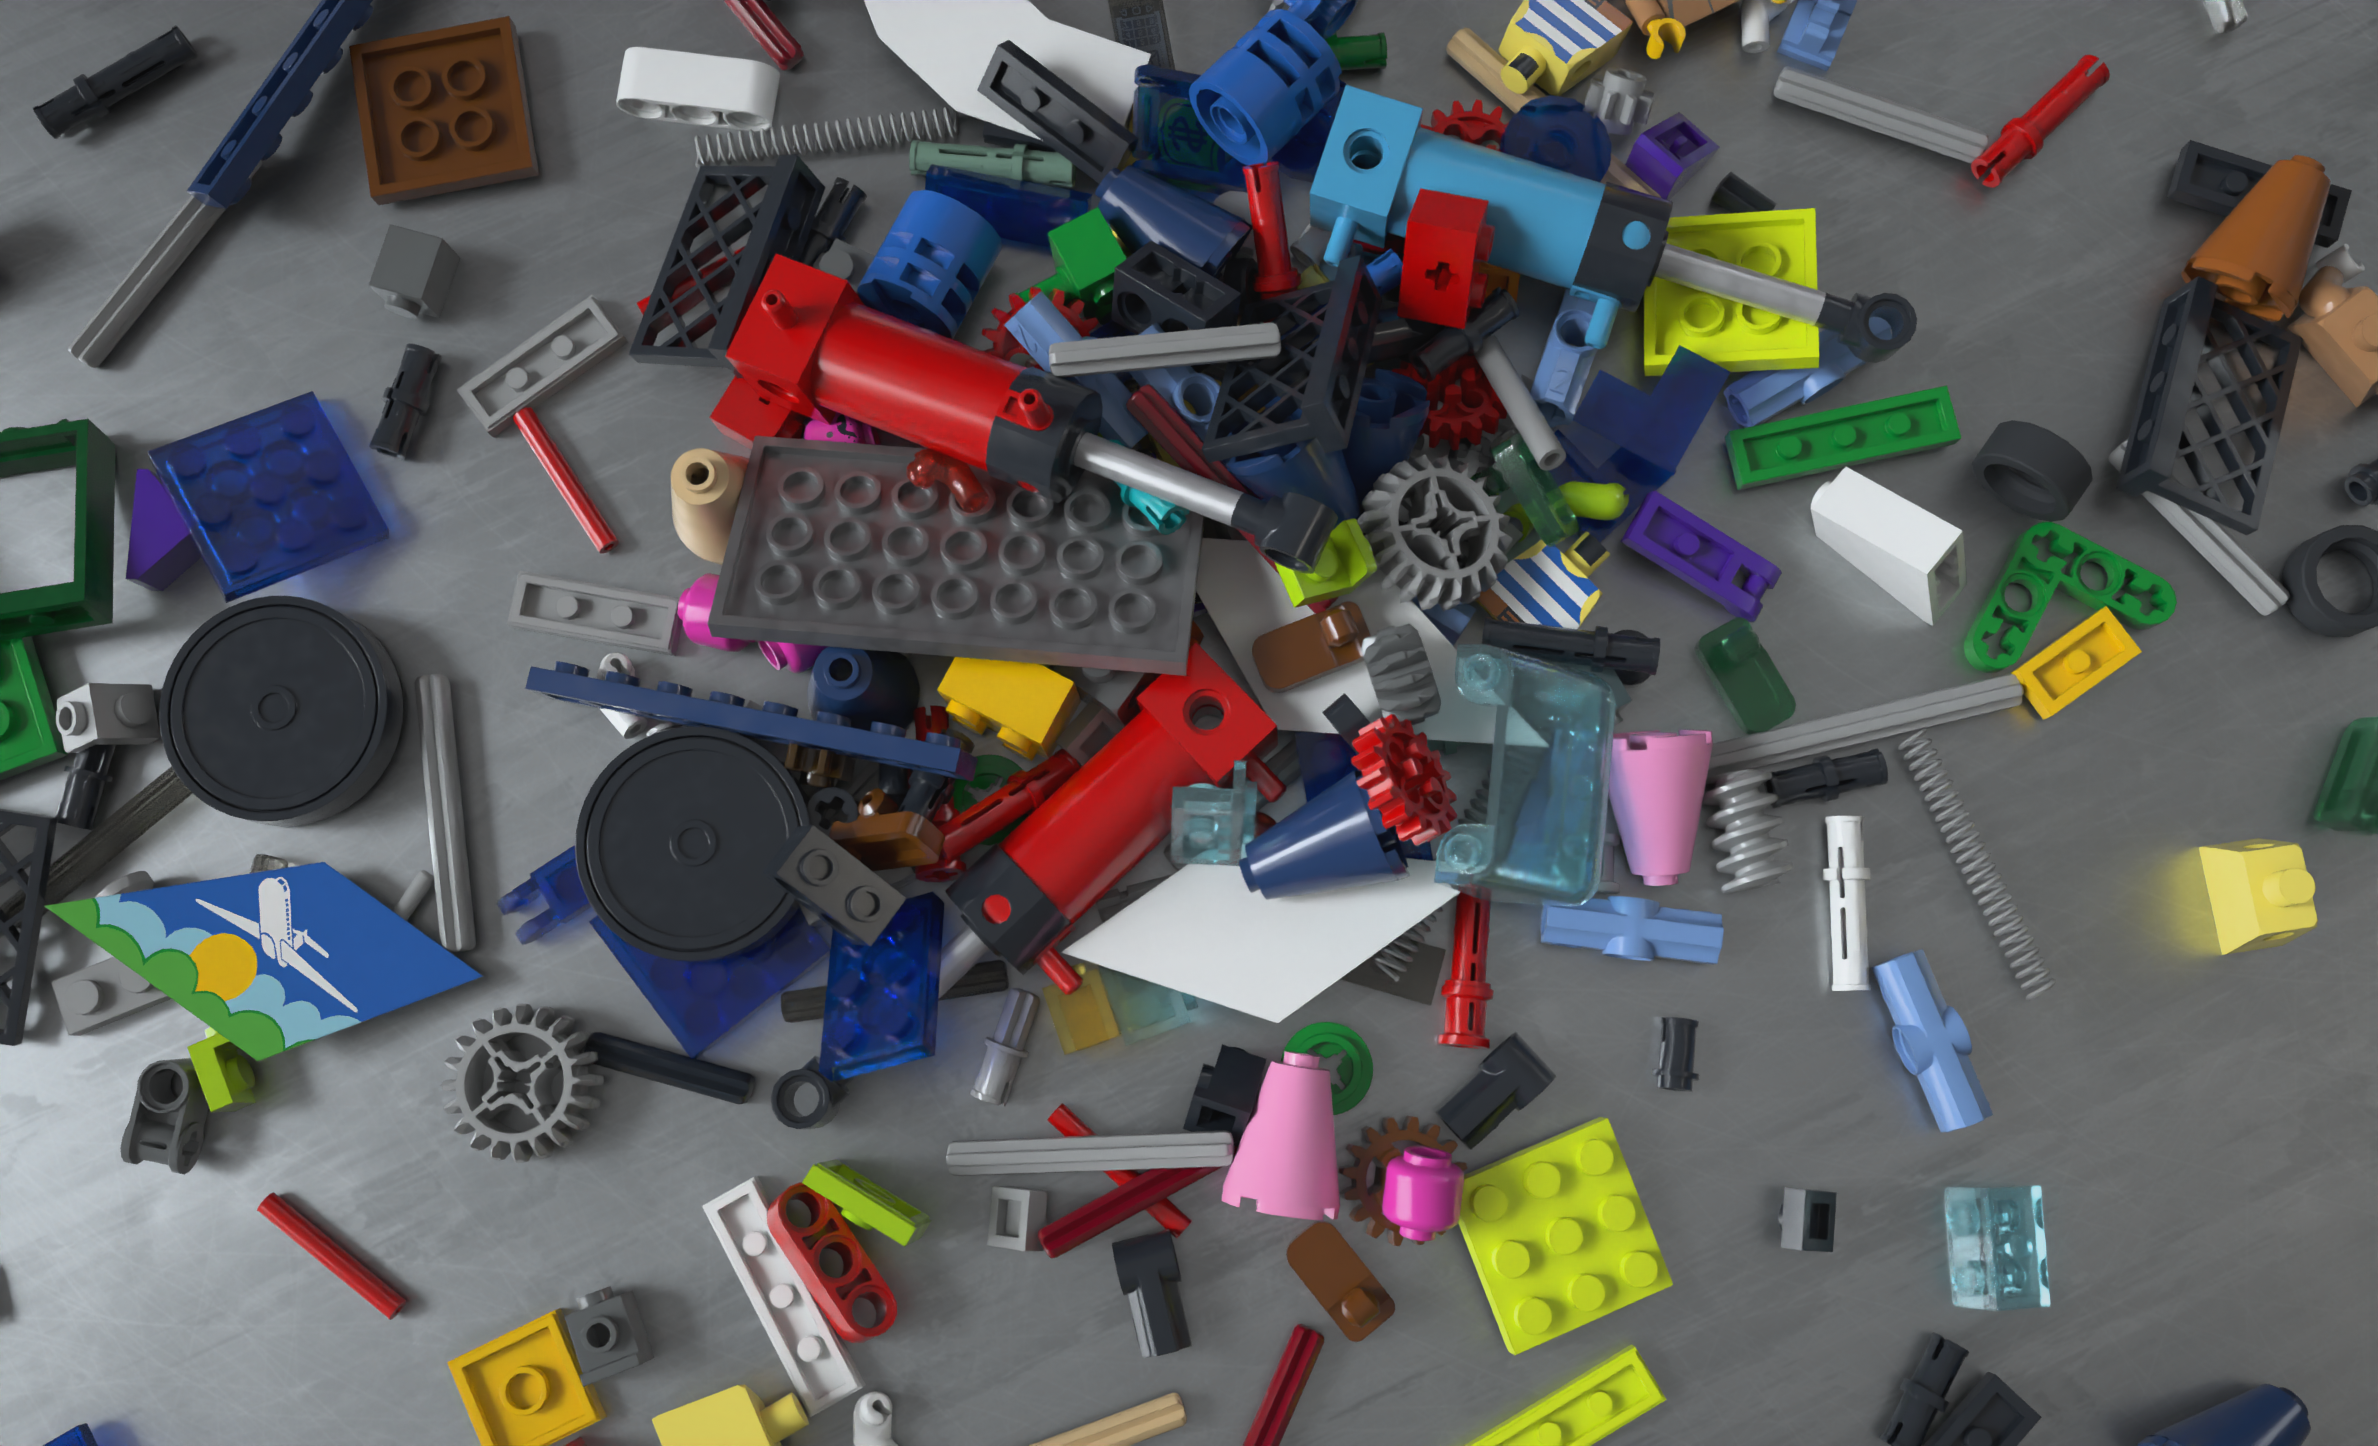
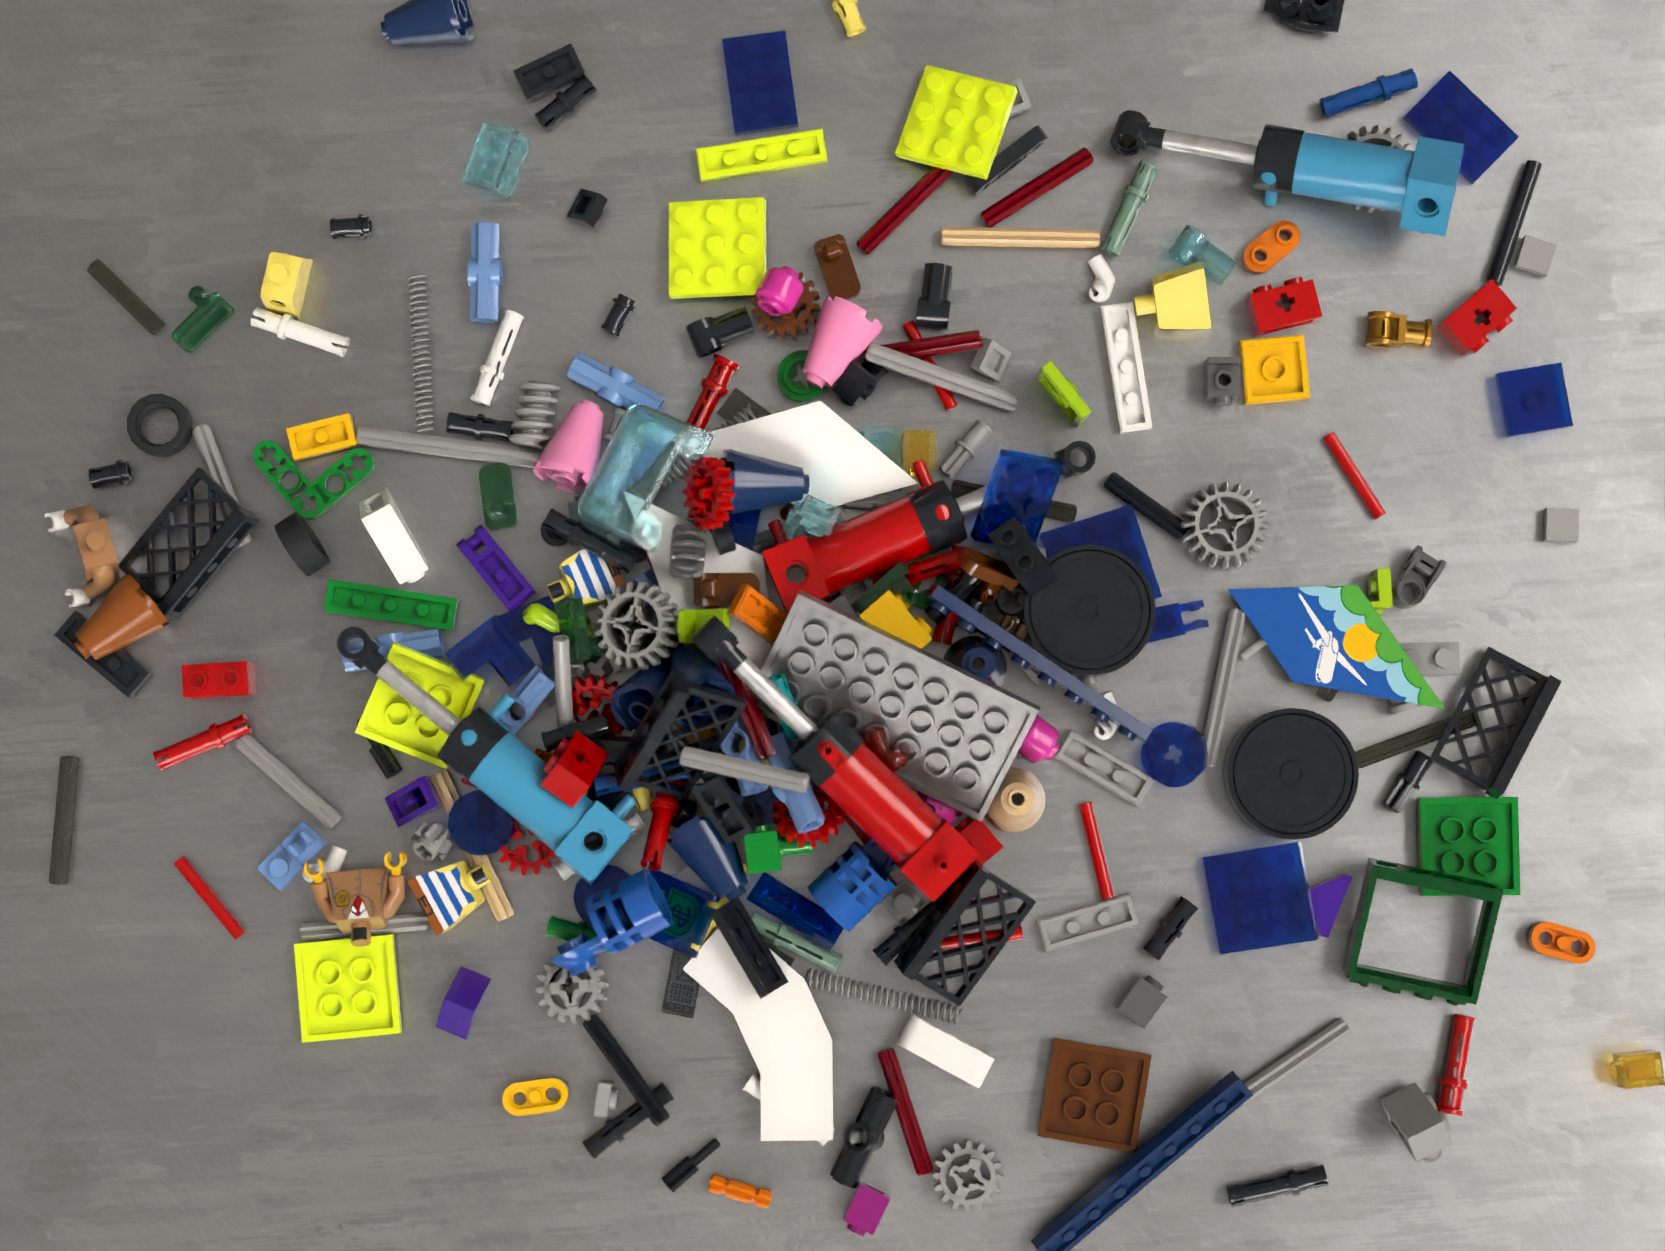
camera: 165 degrees left, 5 degrees up
light grey bracket [56,683,161,753] -> none
red beam [767,1182,897,1343] -> none
none -> red brick [181,661,256,699]
none -> white pin [250,306,350,357]
none -> black pin [330,214,372,240]
none -> orange plate [727,584,788,646]
none -> clear green piece [852,561,920,614]
none -> clear blue plate [1141,721,1208,788]

